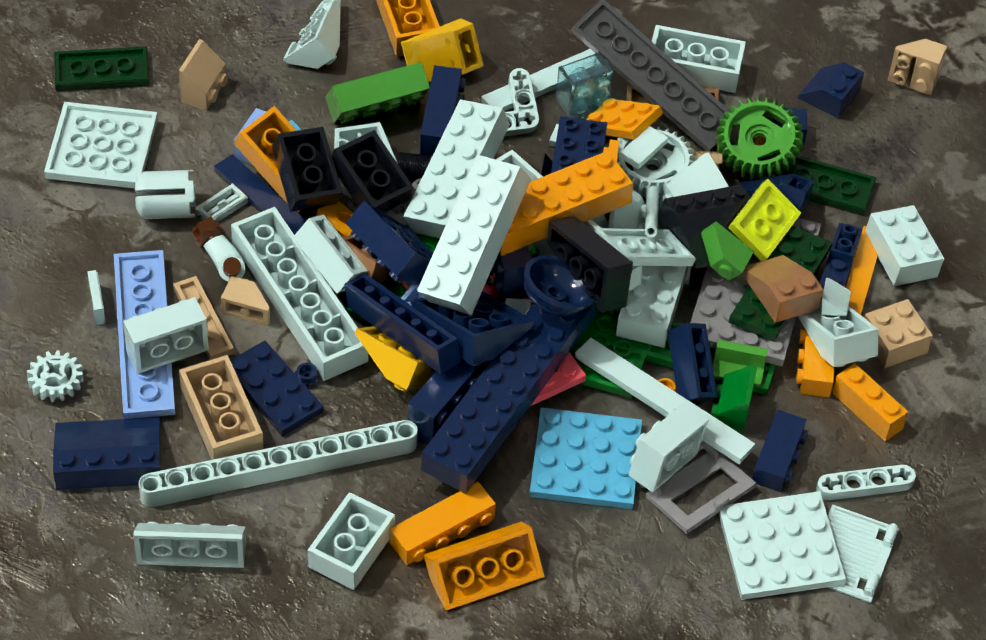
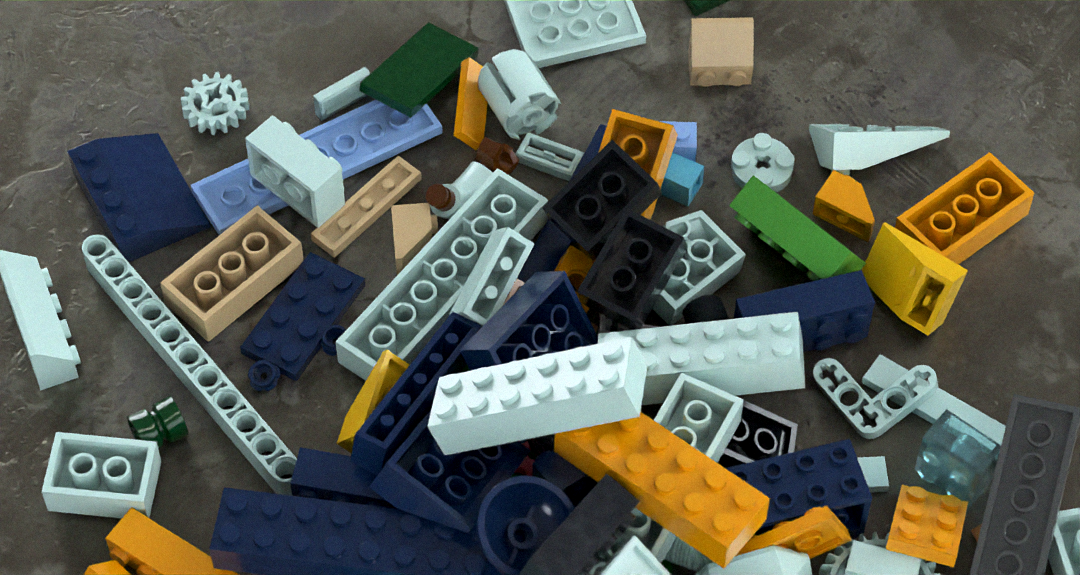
camera: 70 degrees right, 5 degrees up
none -> dark green wheel [127,396,189,449]
none -> dark blue plate [248,360,280,391]
none -> dark green tile [359,22,479,118]
none -> light orange tile [453,57,488,150]
none -> light aqua plate [731,133,795,192]
none -> light orange slope [813,170,875,242]

